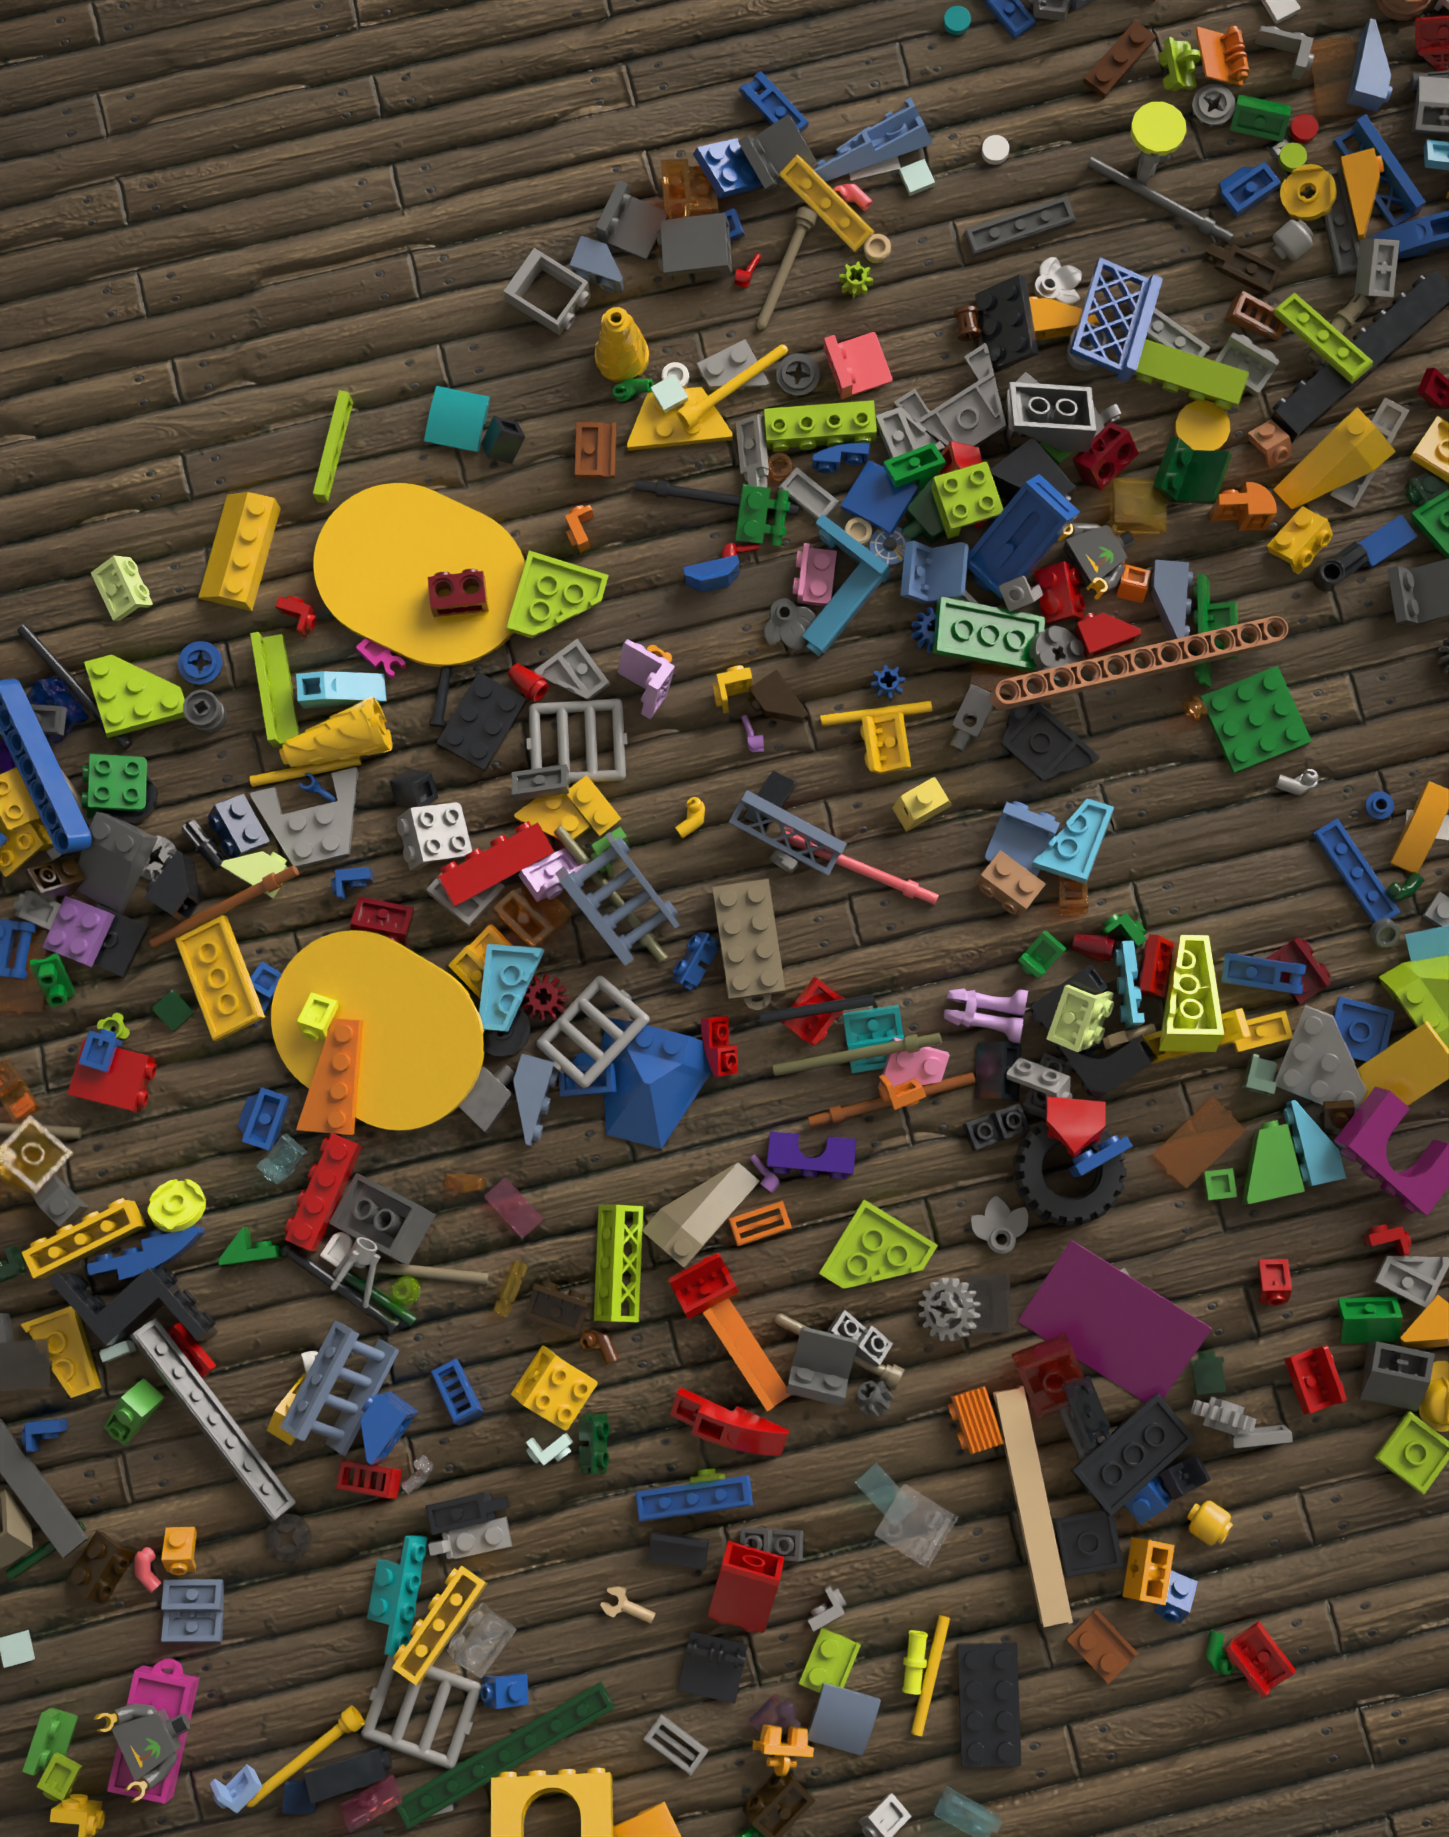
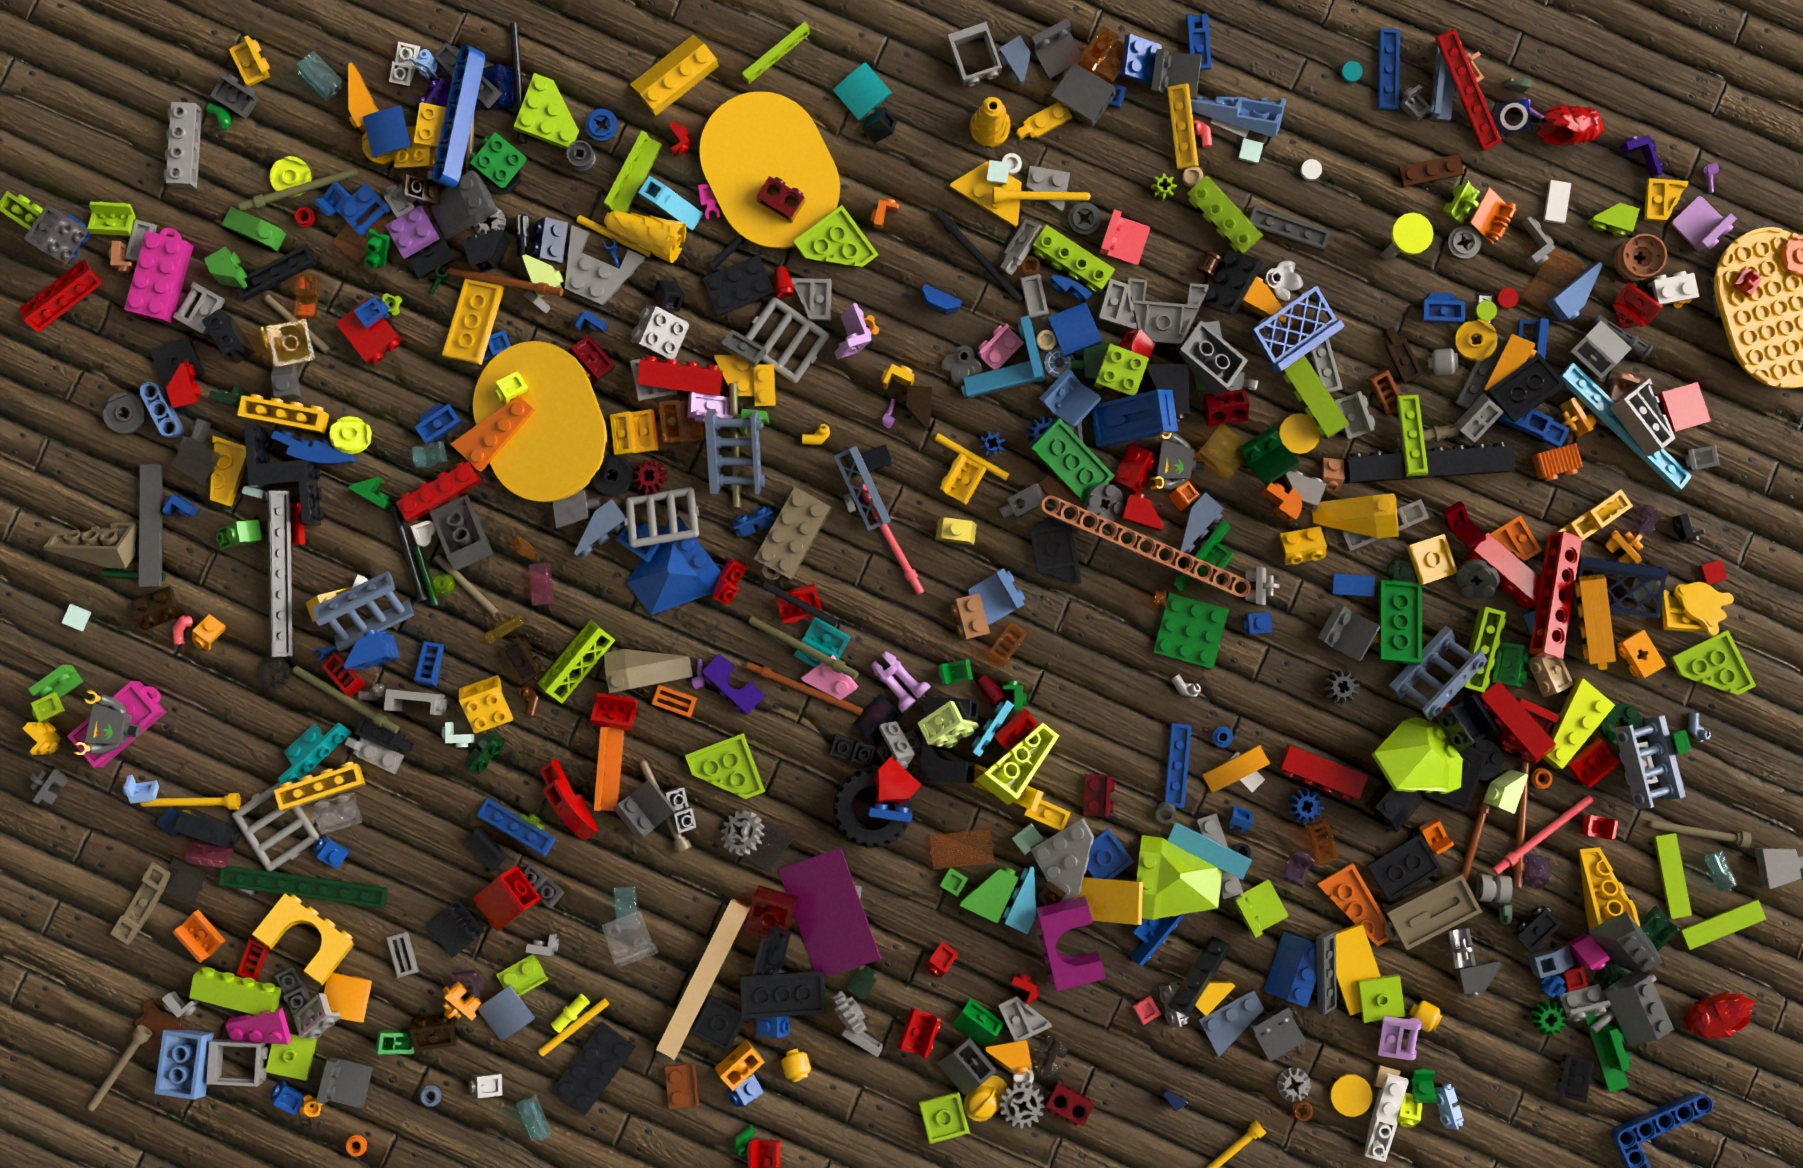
camera: 30 degrees right, 5 degrees up
yellowish green bracket [91,556,153,621] -> none
dark green slope [152,990,195,1032] -> none
sand blue slope [161,1579,224,1644] -> none
light grey plant [331,1237,380,1308] -> none
medium azure wing [479,944,545,1032] -> none
dark orange plate [575,422,617,479] -> none
tan bar [600,1586,656,1624] -> none
green arm [612,379,653,402] -> none
red hand [722,543,760,558] -> none
red hand [734,253,761,288] -> none
green plate [734,484,790,546] -> none
dark tan piece [756,207,818,330] -> none
dark grey gear [855,1380,893,1417] -> none
orange bracket [878,1074,926,1110] -> none
green slope [884,442,946,491] -> none
orange brick [947,1386,1004,1454] -> none
light grey plate [971,1196,1028,1254] -> none
light grey bracket [999,576,1043,612] -> none
medium azure wing [1032,798,1114,884] -> none
dark grey bar [1087,157,1234,244] -> none
tan bar [1102,1024,1156,1049] -> none
black bracket [1160,1454,1210,1500] -> none
blue plate [1221,953,1306,994] -> none
green panel [1230,95,1292,142] -> none
black piece [1313,541,1370,591] -> none
dark green arm [1386,872,1425,902] -> none
none -> olive bar [292,666,400,734]
none -> blue hand [313,644,337,660]
none -> light grey panel [384,689,447,715]
none -> dark green hand [429,266,449,294]
none -> light grey tile [524,290,551,314]
none -> yellow hinge [1016,102,1072,140]
none -> lime brick [1187,176,1263,253]
none -> blue bracket [1242,612,1273,635]
none -> light grey hips [1245,567,1279,605]
none -> light grey slope [1284,470,1326,512]
none -> black plate [1488,353,1566,423]

